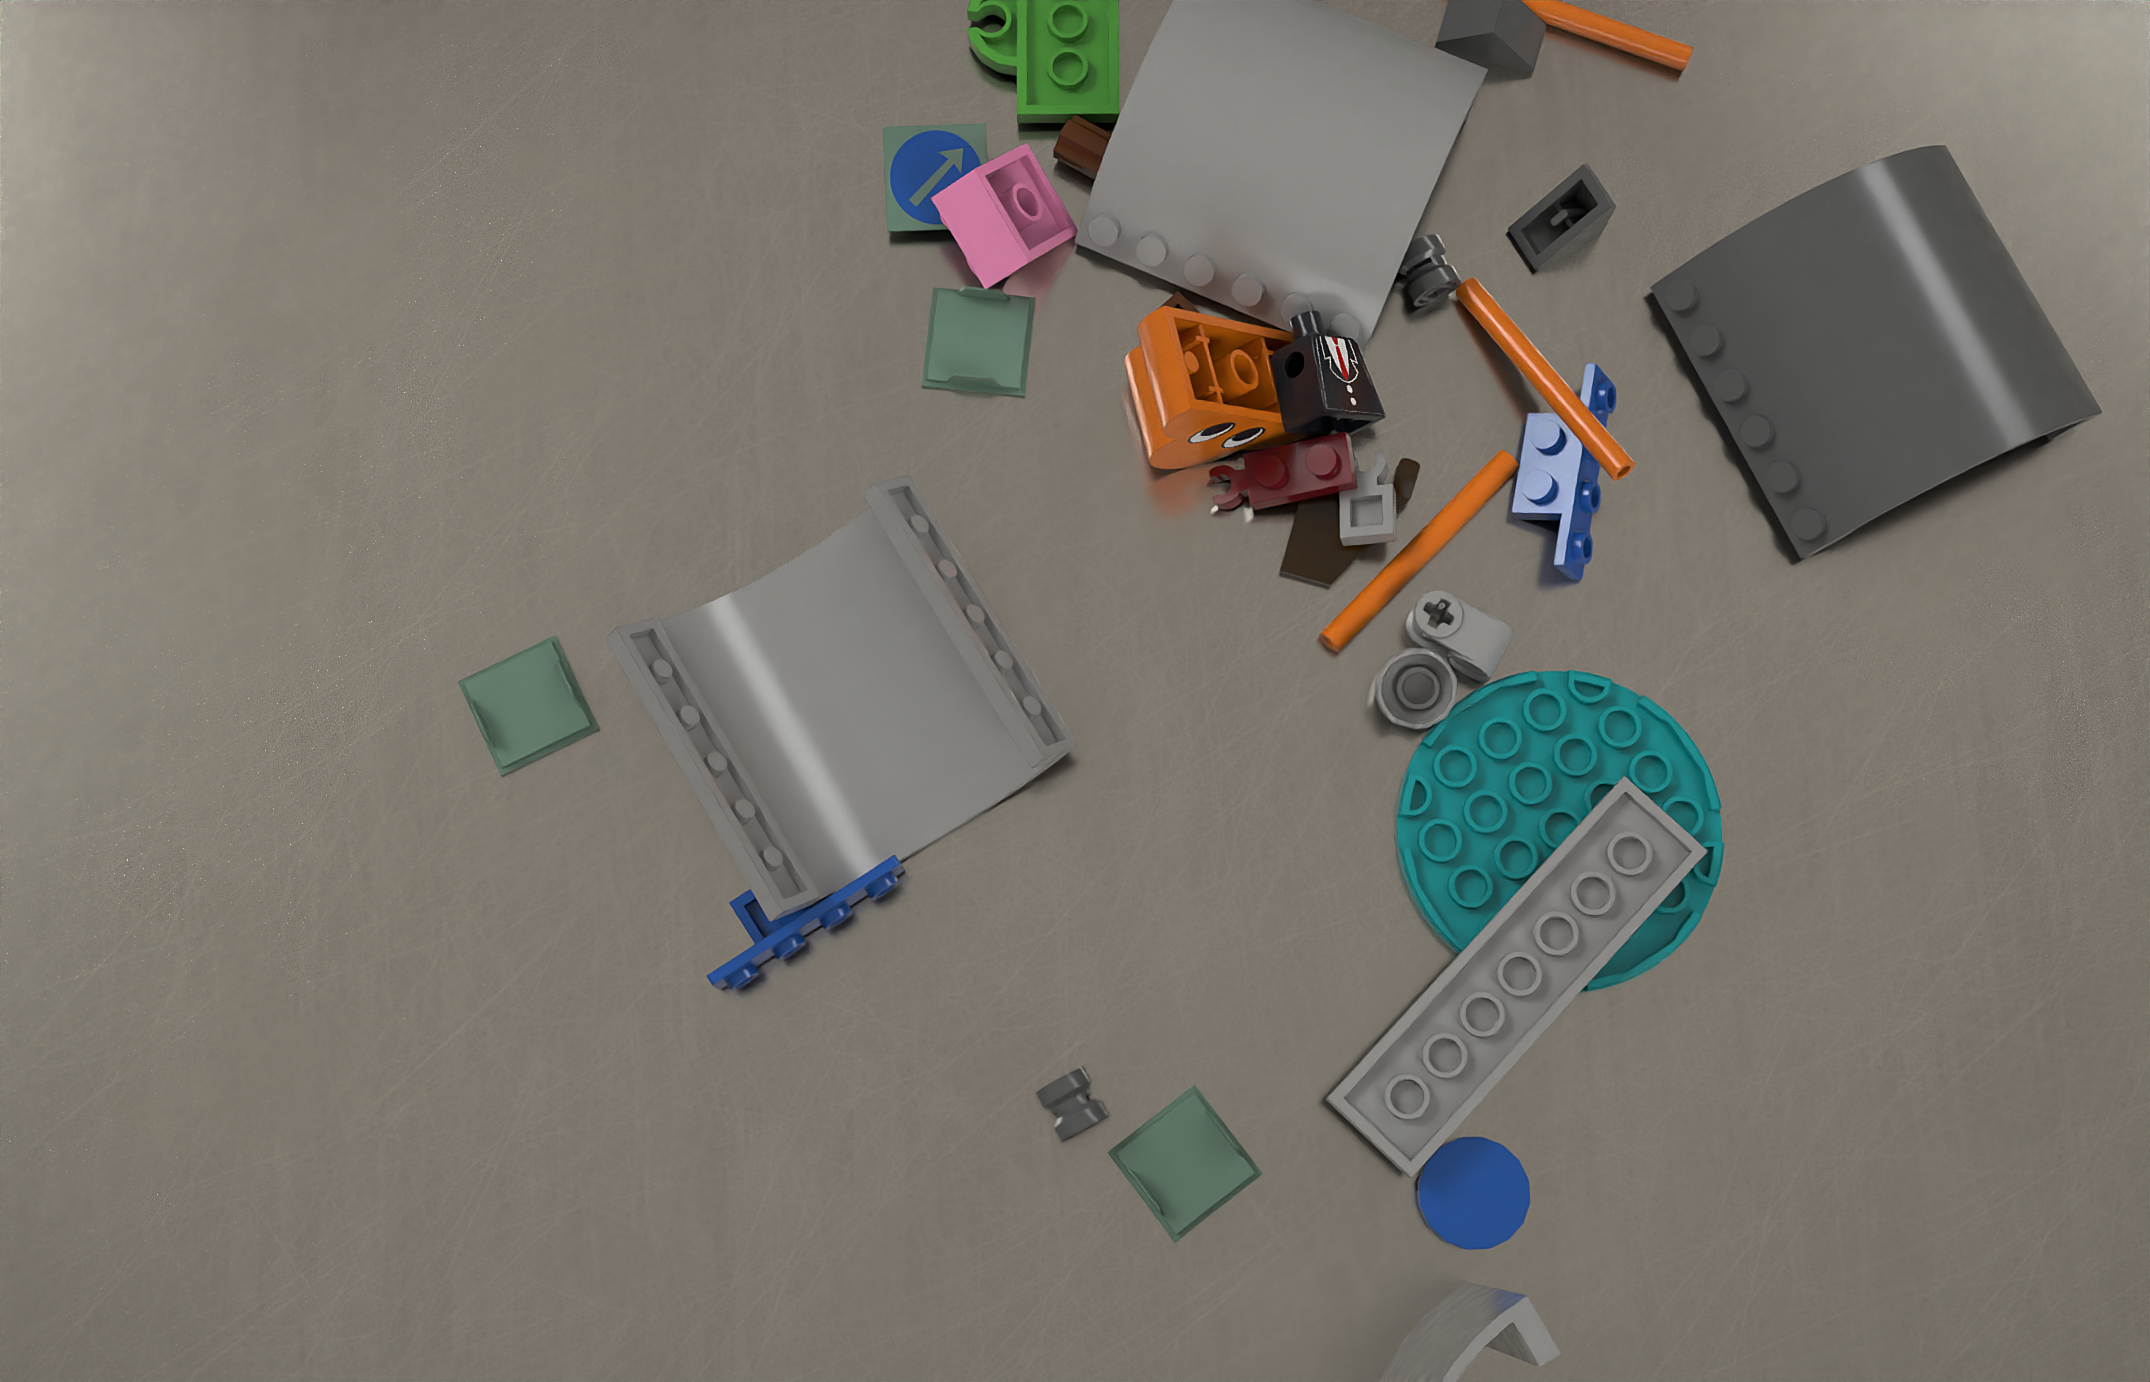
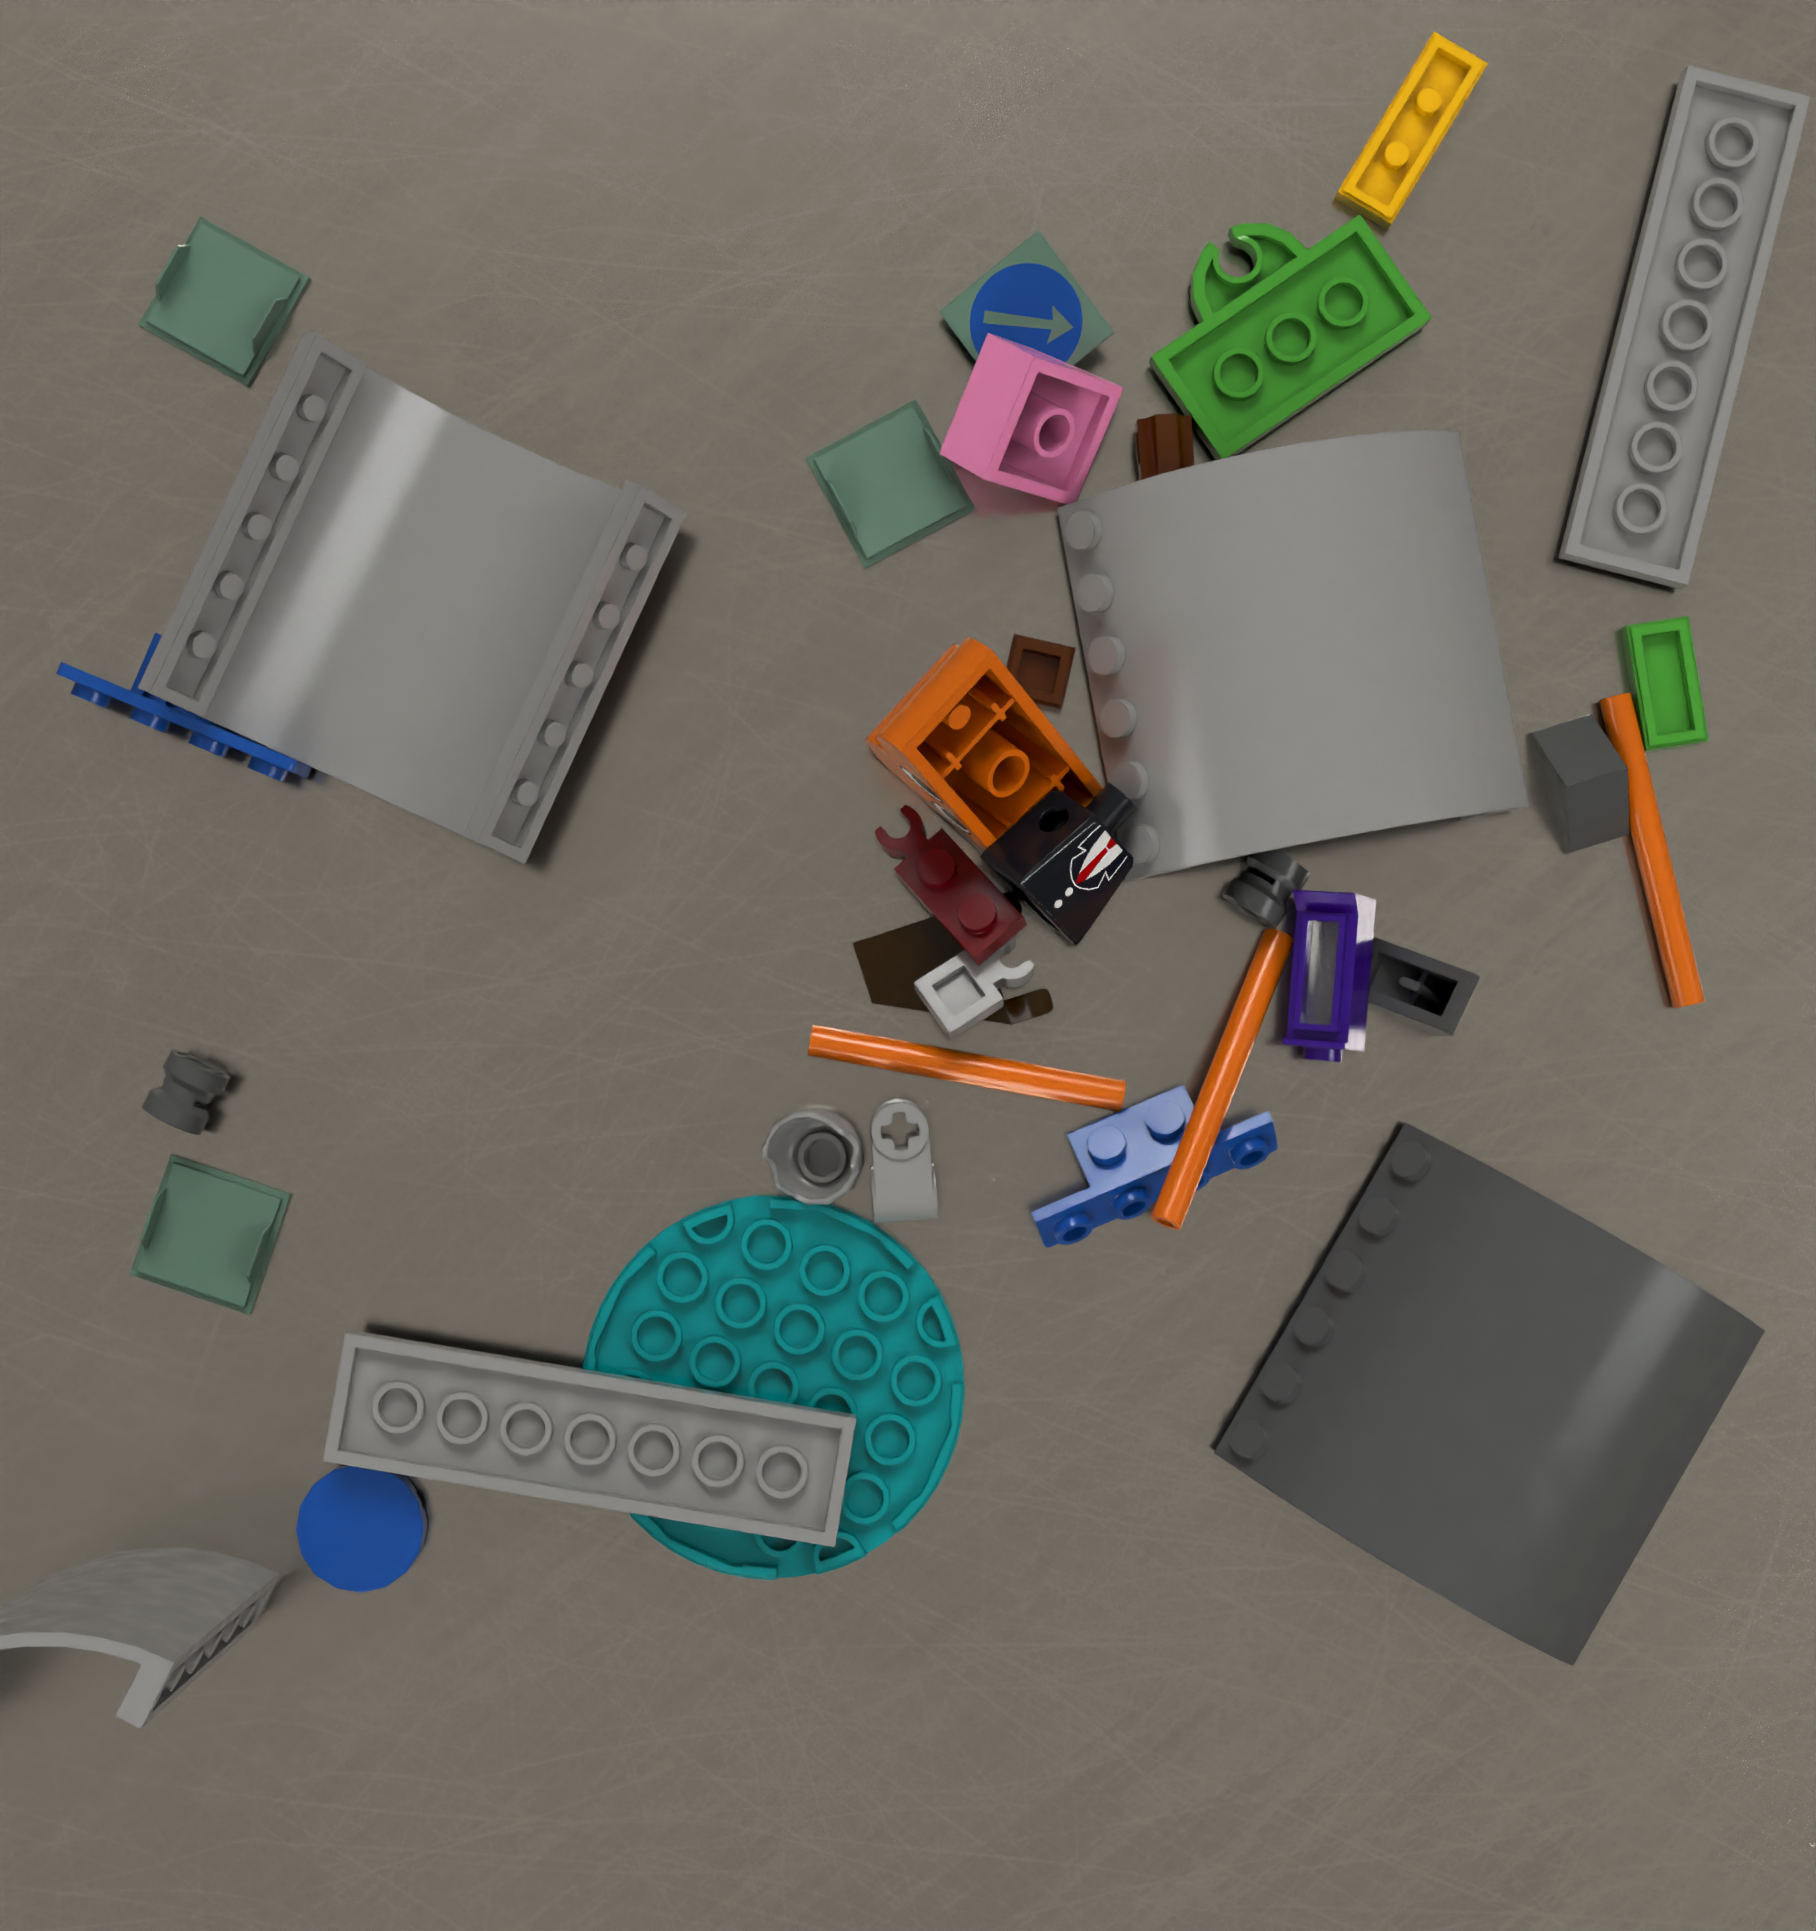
camera: 55 degrees right, 10 degrees up
none -> dark purple window [1283,890,1376,1062]

